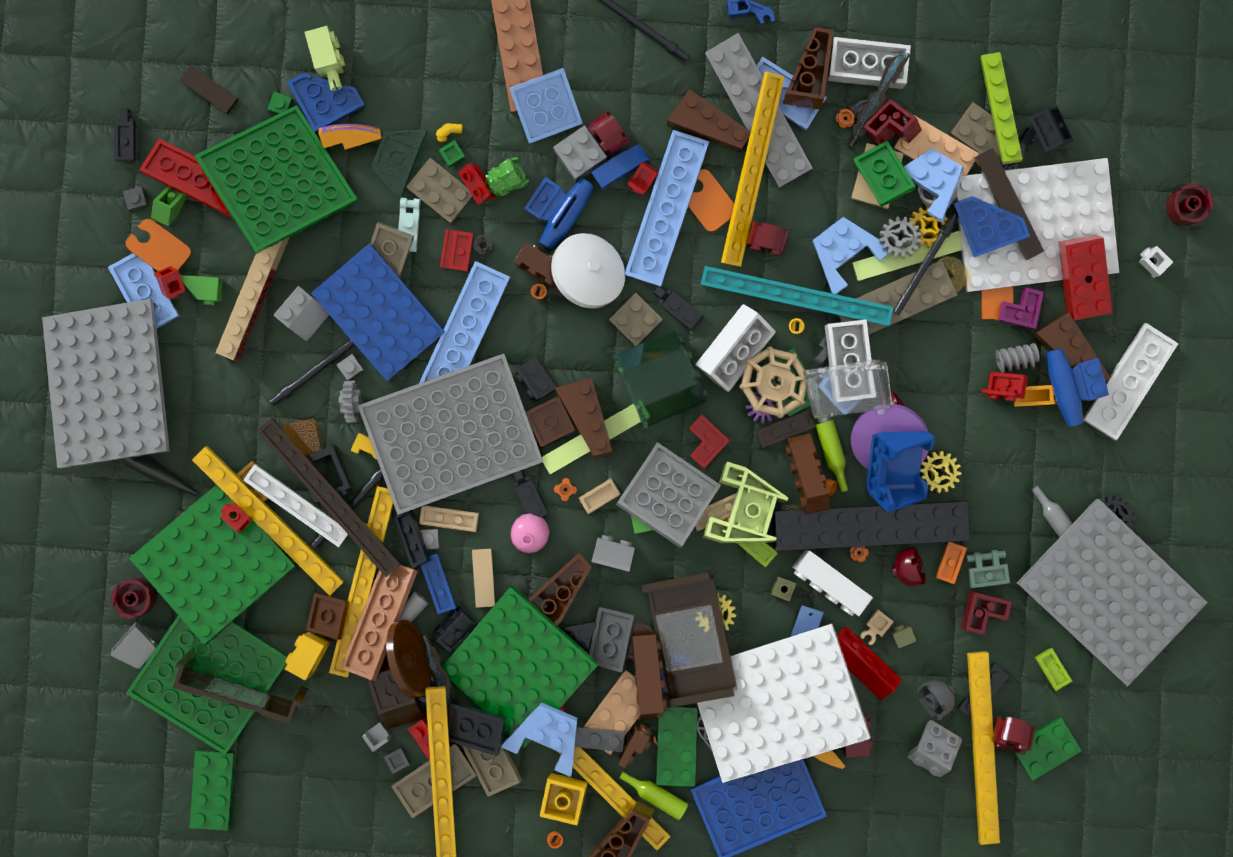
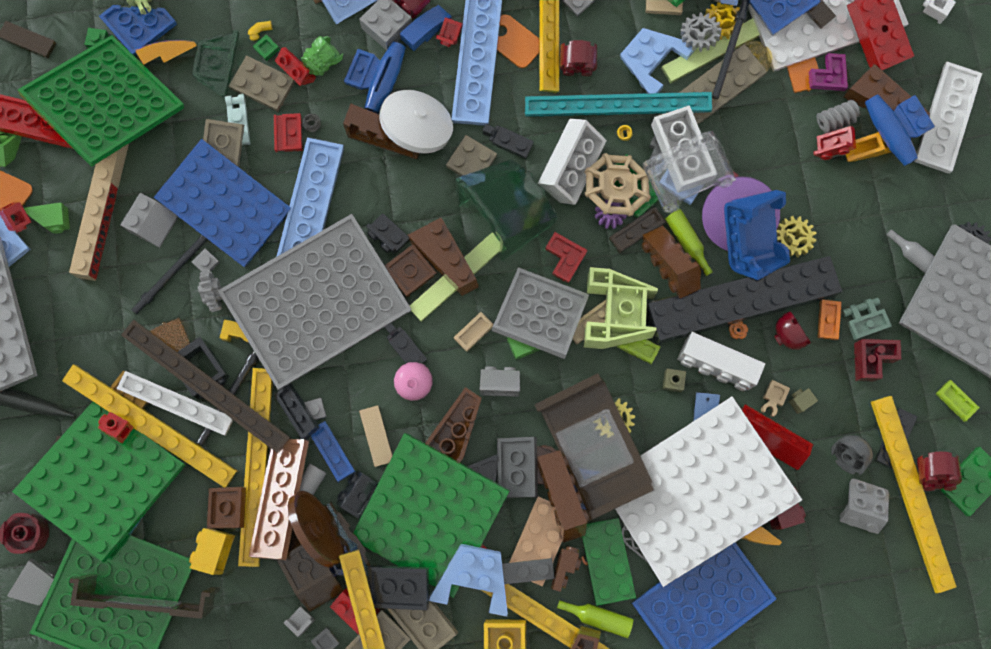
camera: 15 degrees left, 10 degrees down
tan tile [419,505,479,532] -> none
orange hinge [531,284,547,299] -> none
orange plate [554,478,577,501] -> none

